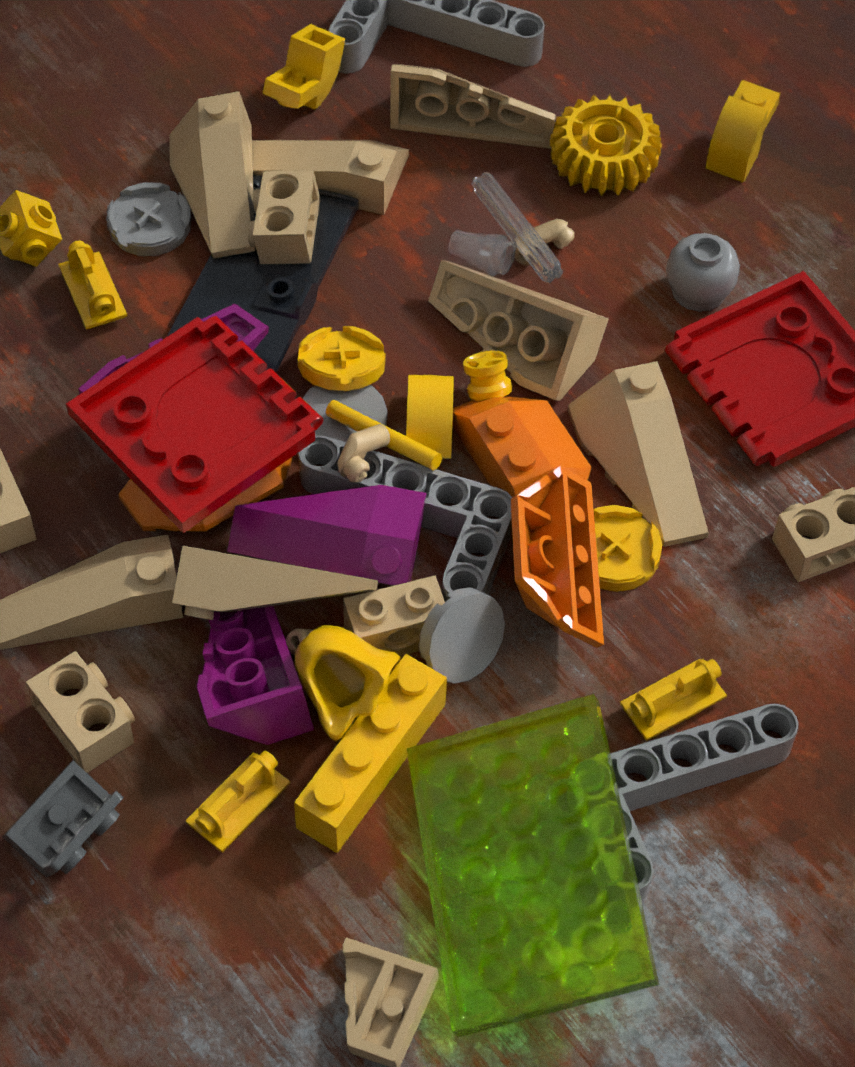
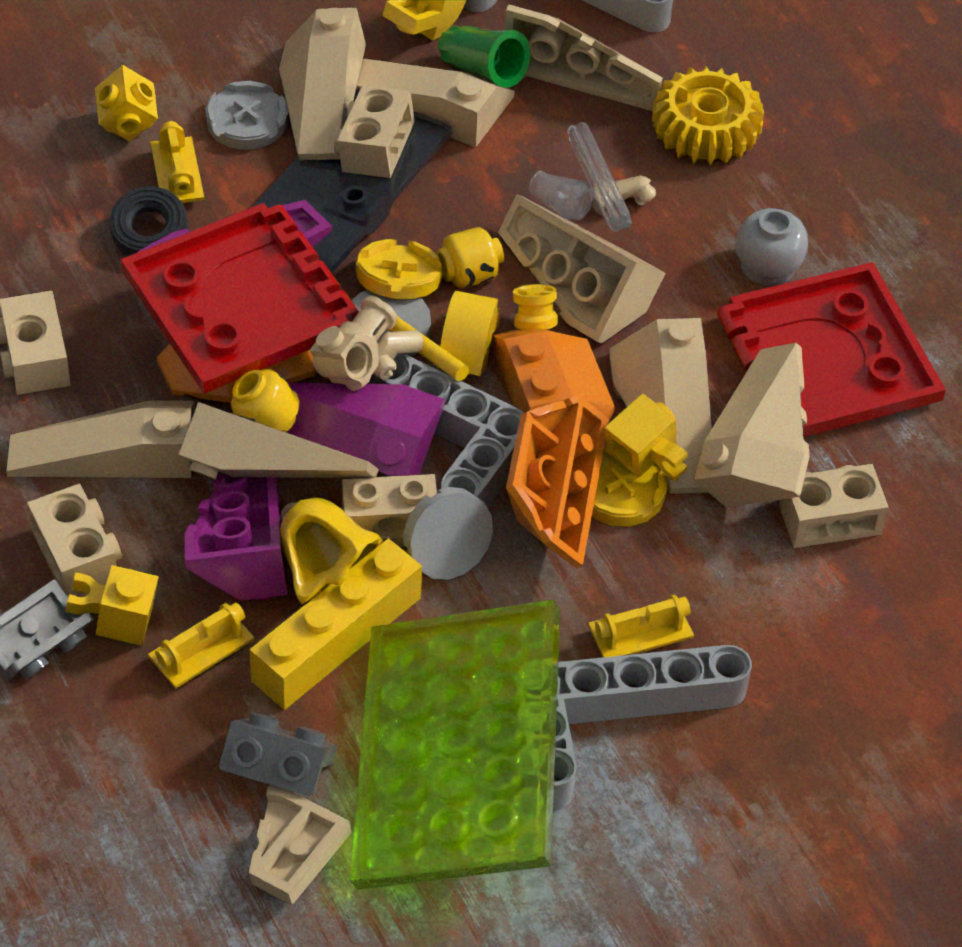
camera: 10 degrees right, 5 degrees down
yellow brick [705,80,781,182] -> none
none -> yellow brick [66,565,159,646]
none -> black tyre [110,186,188,256]
none -> dark grey bracket [219,713,337,796]
none -> yellow head [231,370,300,433]
none -> tan connector [309,296,398,391]
none -> yellow head [437,227,504,289]
none -> green plant [438,26,530,88]
none -> yellow brick [605,393,688,482]
none -> tan wedge [694,343,810,507]

